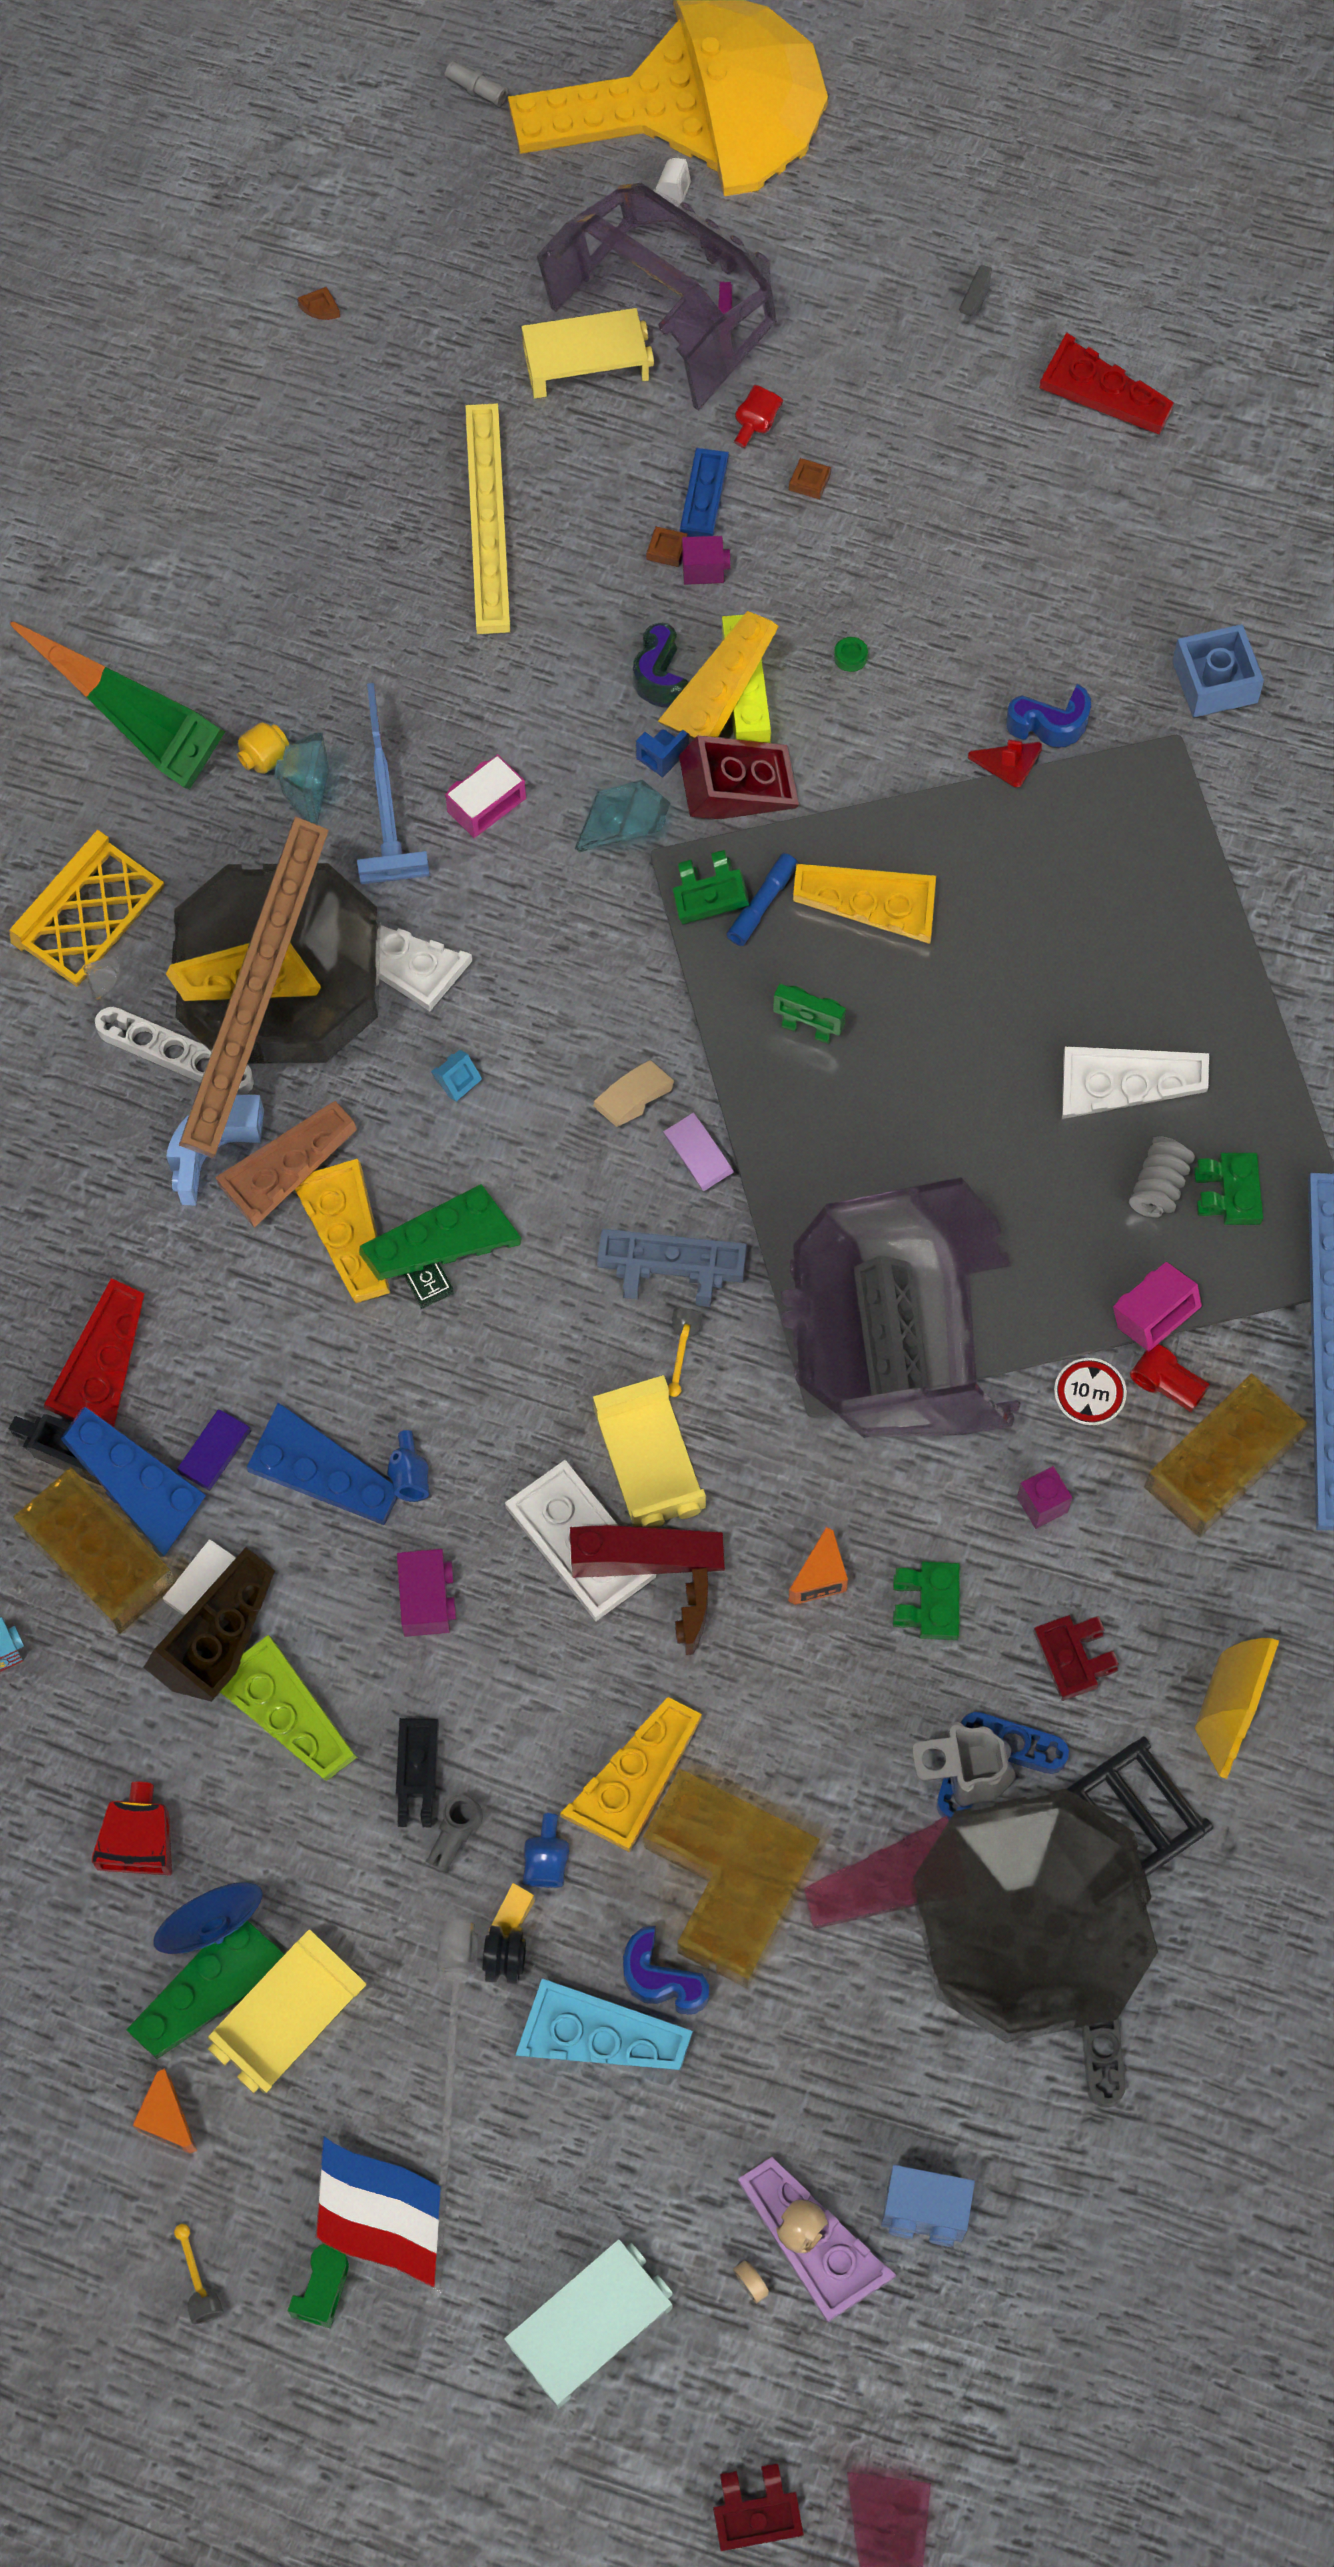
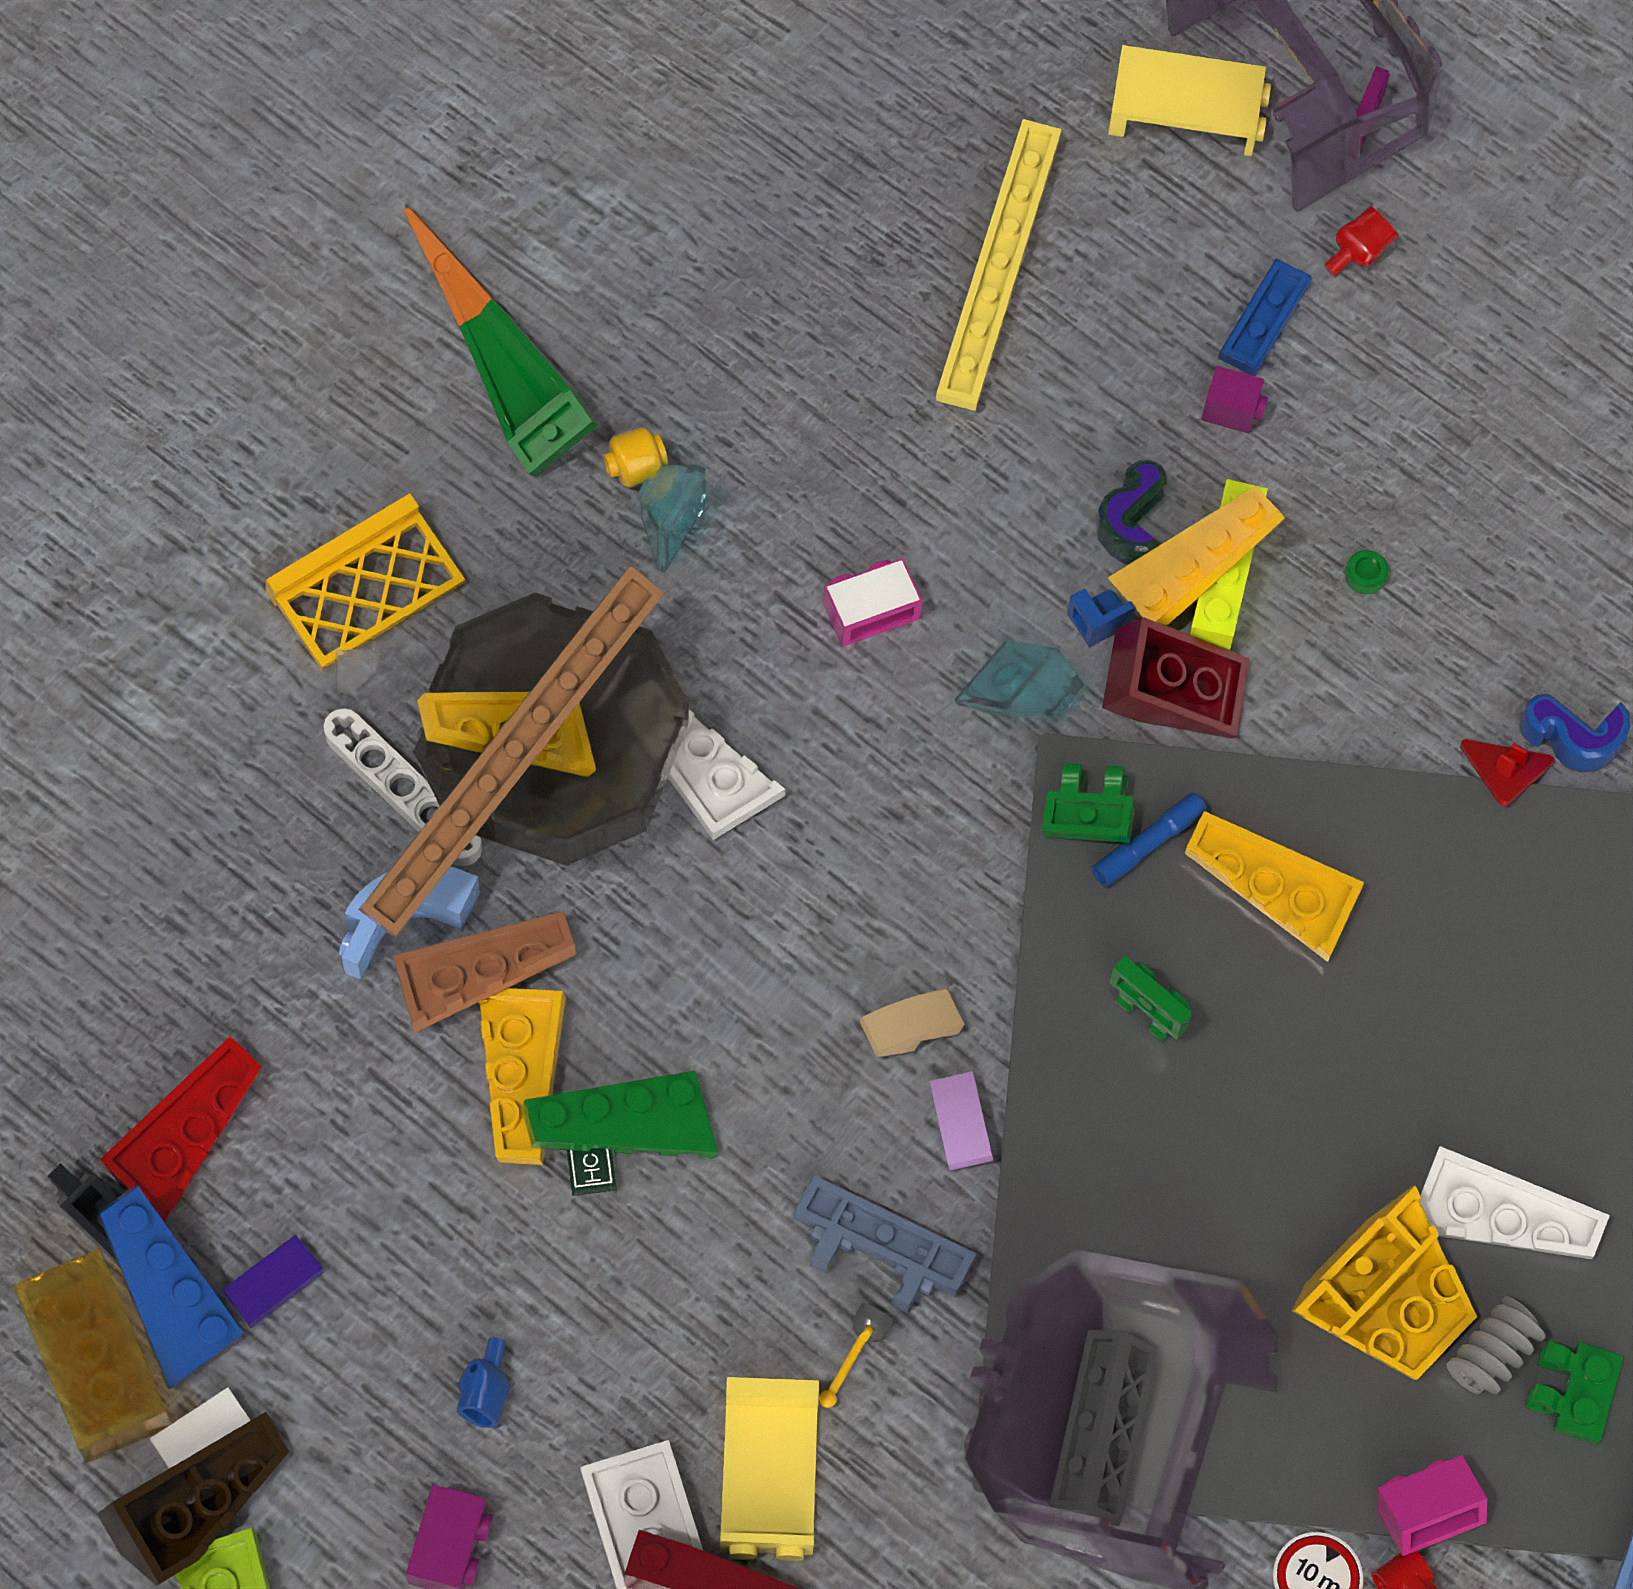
camera: 15 degrees right, 0 degrees up
blue wing [247,1403,397,1525] -> none
medium blue piece [357,683,430,884] -> none
dark azure tile [431,1050,482,1102] -> none
dark orange tile [646,526,688,567] -> none
dark orange tile [789,458,831,500] -> none
none -> yellow wedge [1292,1185,1477,1380]

